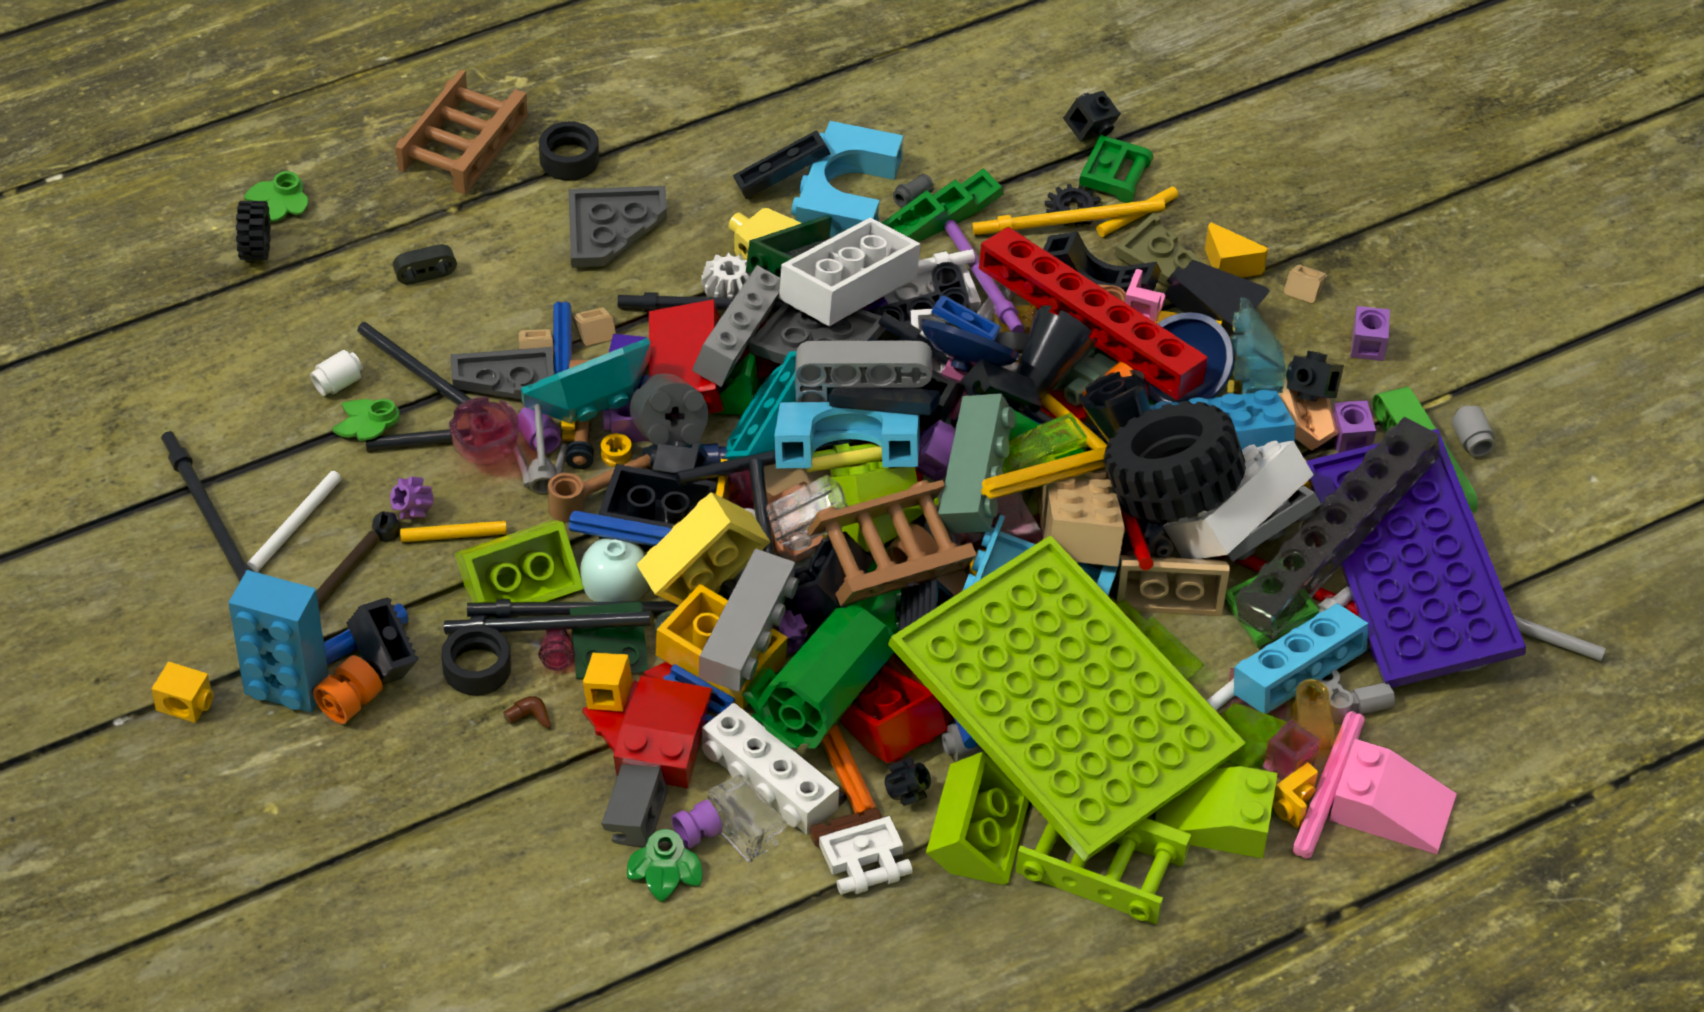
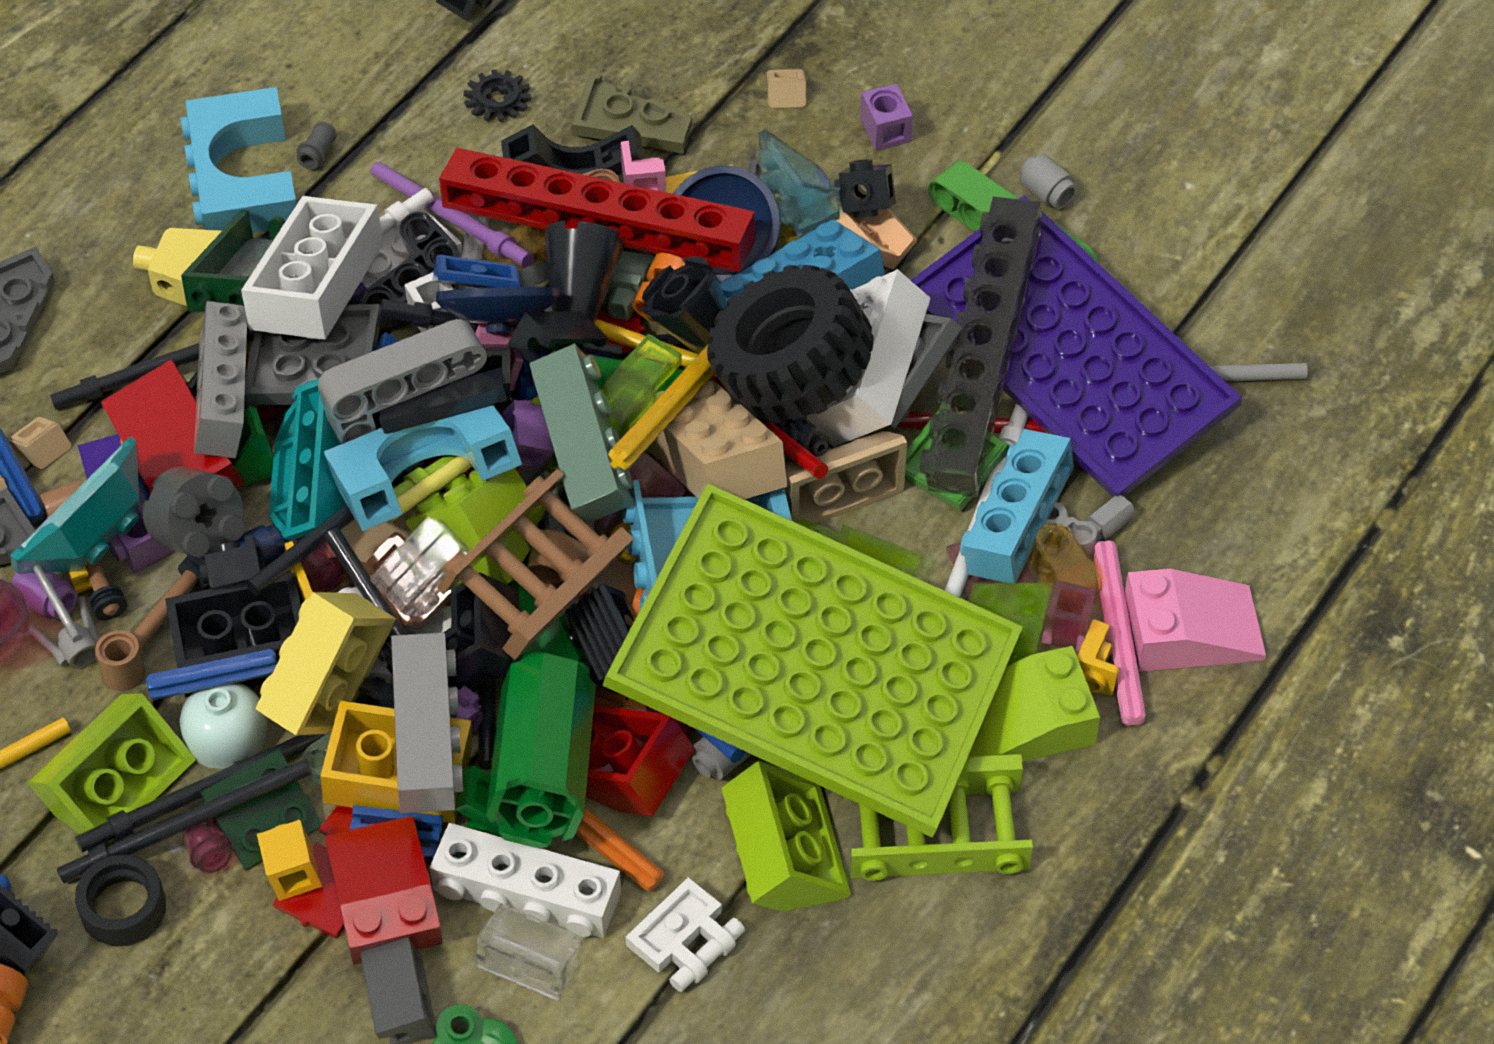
camera: 25 degrees left, 5 degrees up
reddish brown animal [503,696,551,728] -> none
yellow bush [601,433,632,467] -> none
medium lavender wheel [671,799,723,849] -> none
white gear [702,252,751,298] -> none
black tile [733,130,831,199] -> none
reddish brown axle [810,807,882,847] -> none
green slope [882,168,1004,242] -> none
black gear [885,757,931,806] -> none
yellow bar [972,198,1165,235] -> none
green plate [1079,135,1154,203] -> none
yellow bar [1096,186,1178,237] -> none
black slope [1164,260,1270,338] -> none
yellow slope [1205,222,1268,278] -> none
medium lavender brick [1333,401,1376,453] -> none

